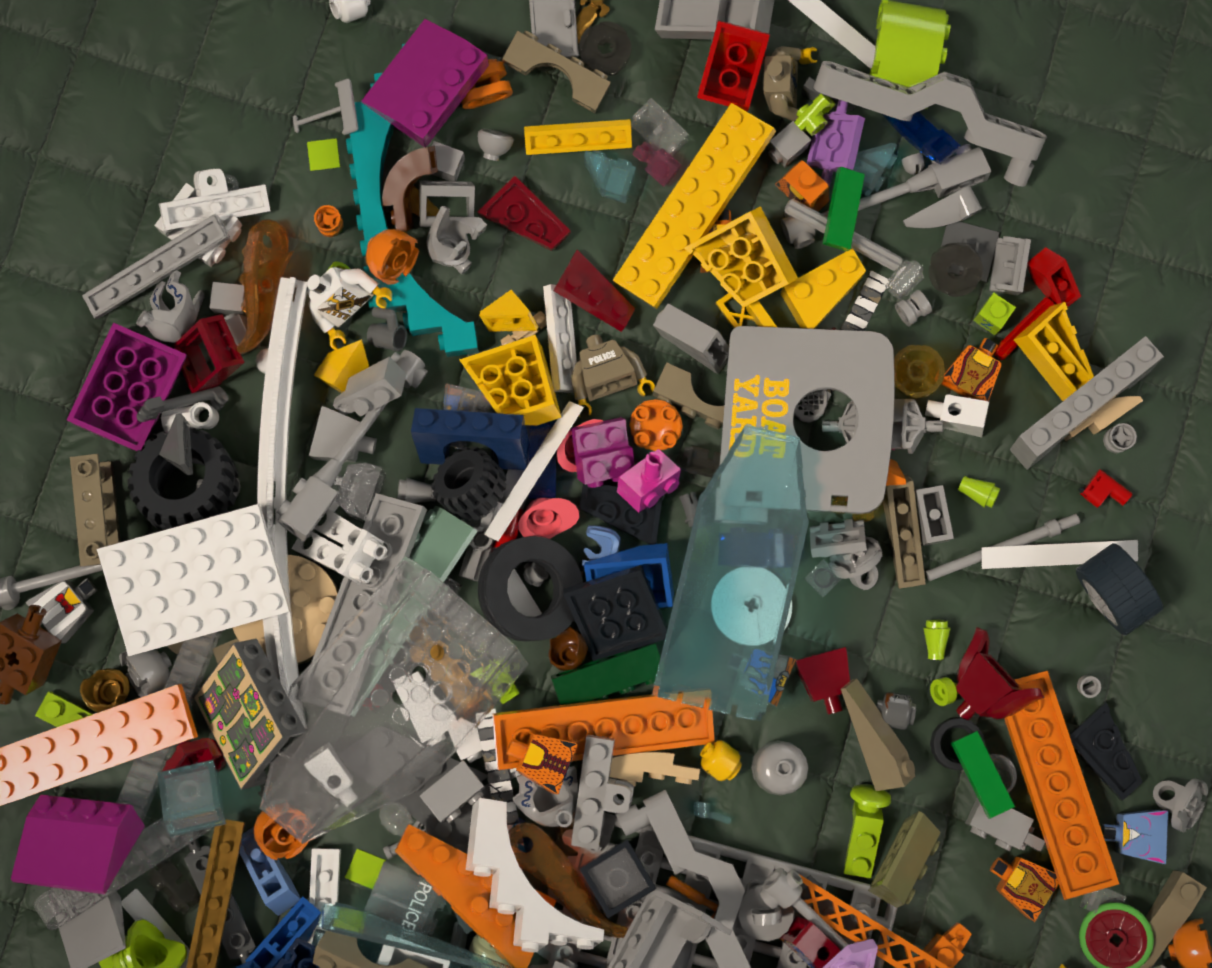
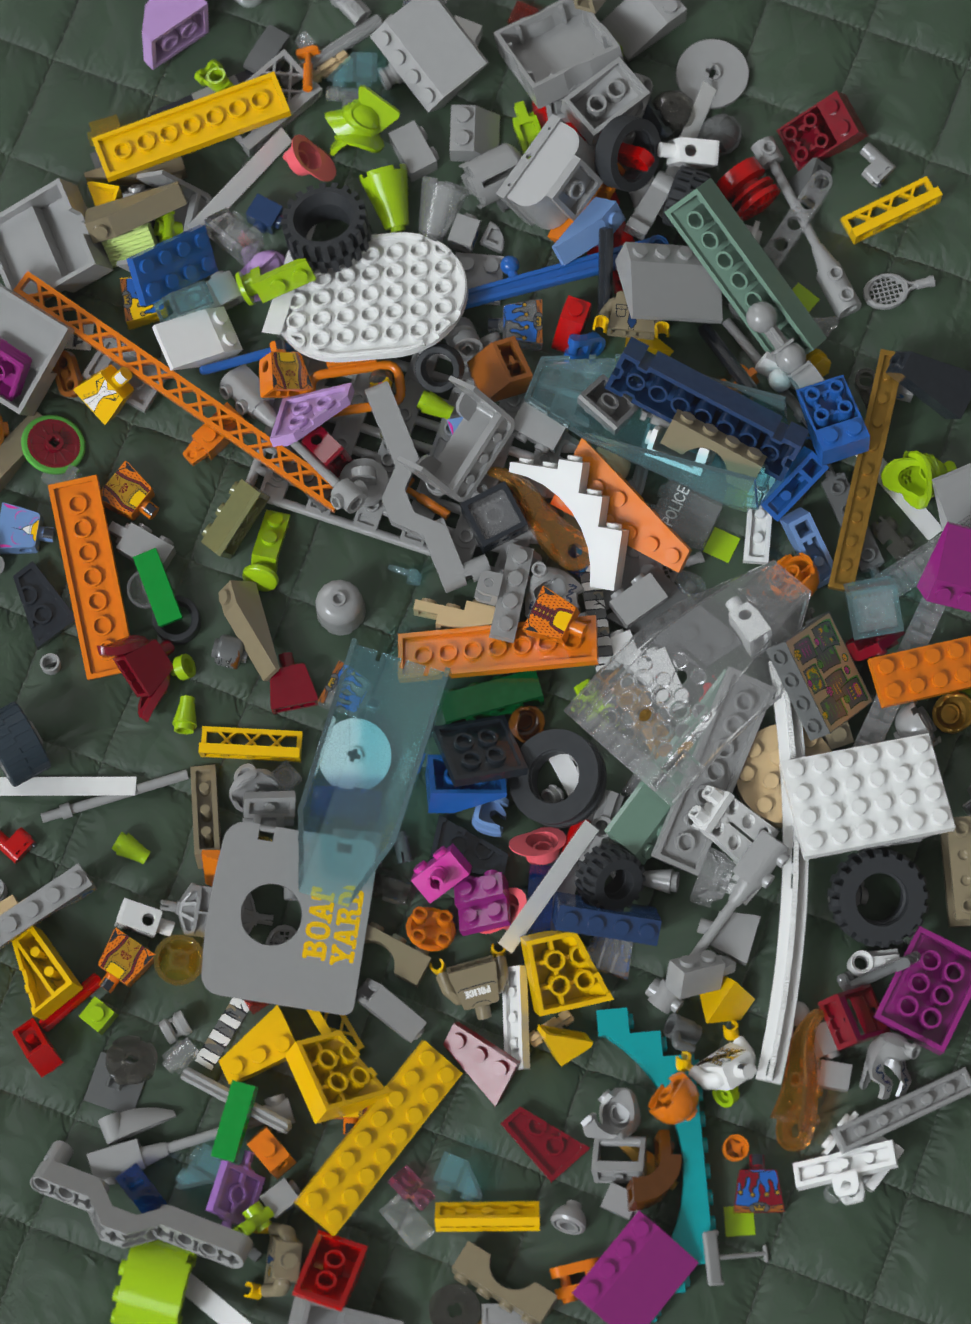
camera: 170 degrees left, 5 degrees down
dark grey slope [159,413,193,475] -> none
yellow head [700,740,742,781] -> none
light grey hinge [901,153,924,175] -> none
light grey brick [915,485,954,546] -> none
light grey hinge [989,236,1031,296] -> none
none -> yellow fence [198,726,303,762]
none -> torso [733,1154,784,1213]

